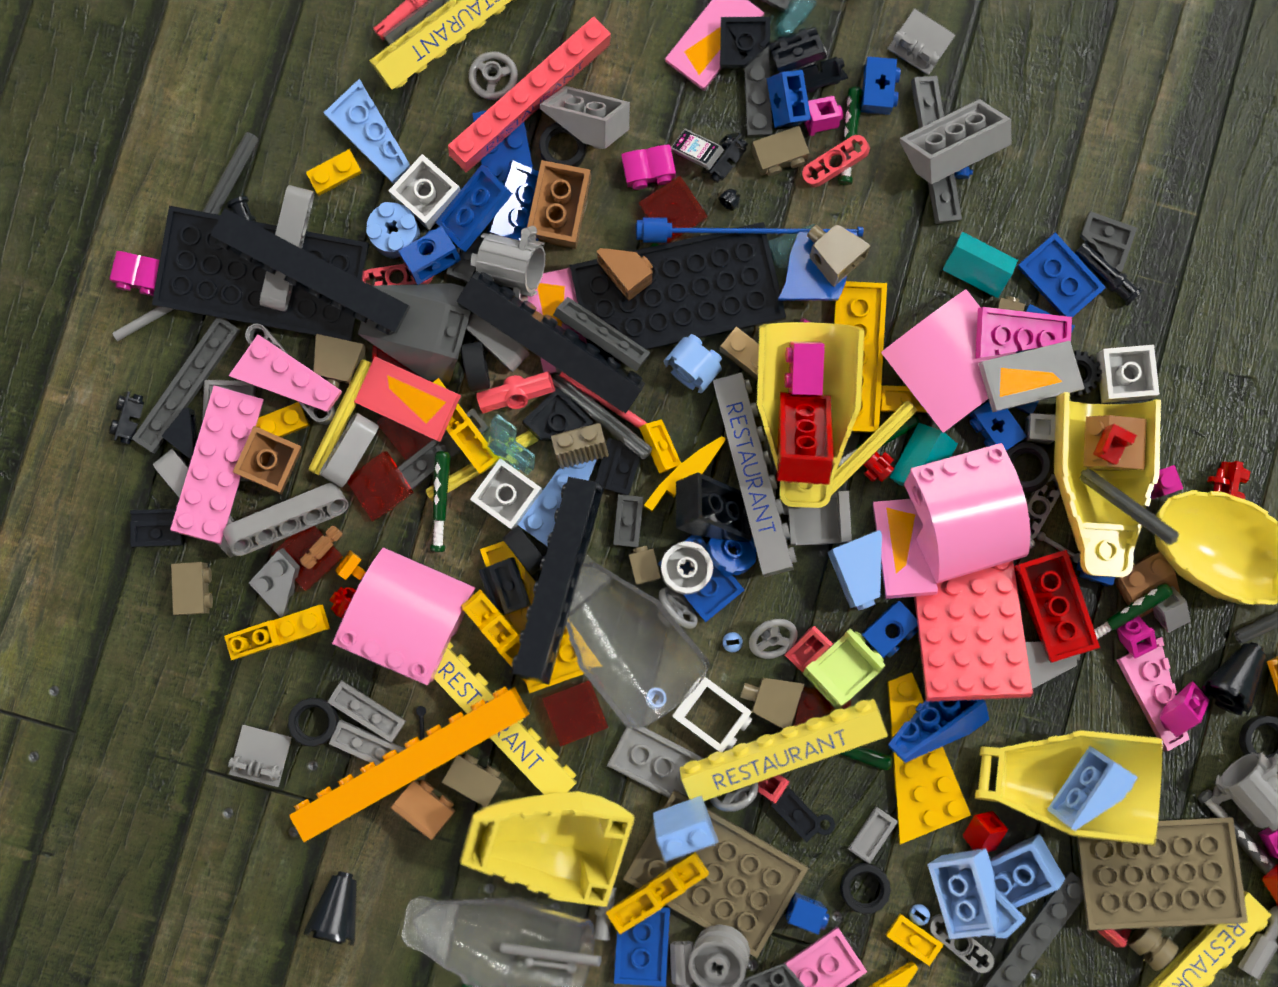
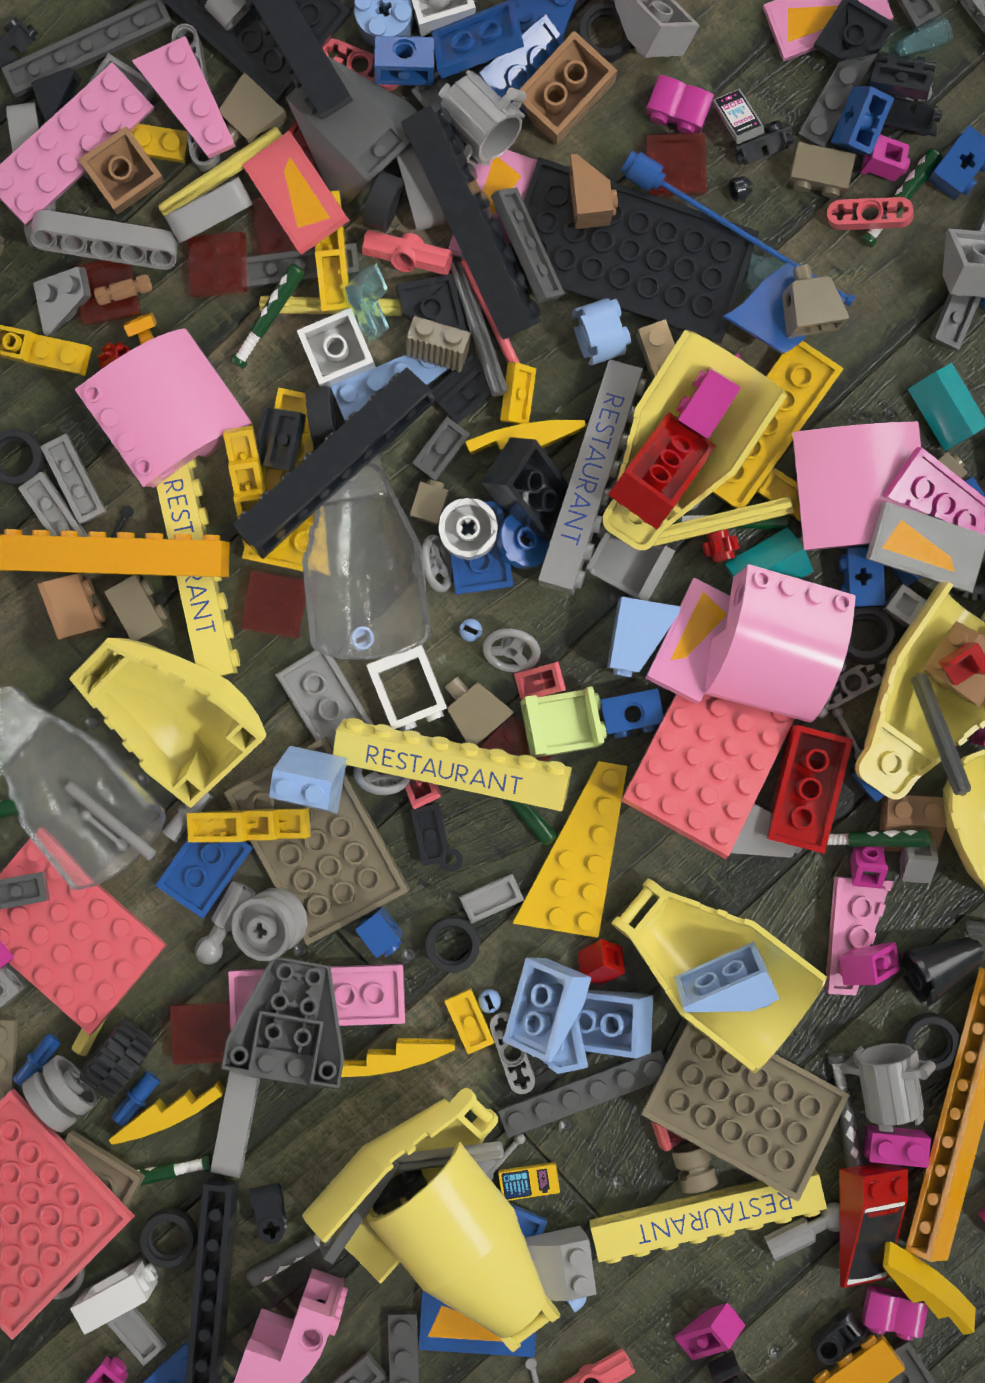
camera: 25 degrees right, 5 degrees up
blue wedge [888,699,990,763] -> none

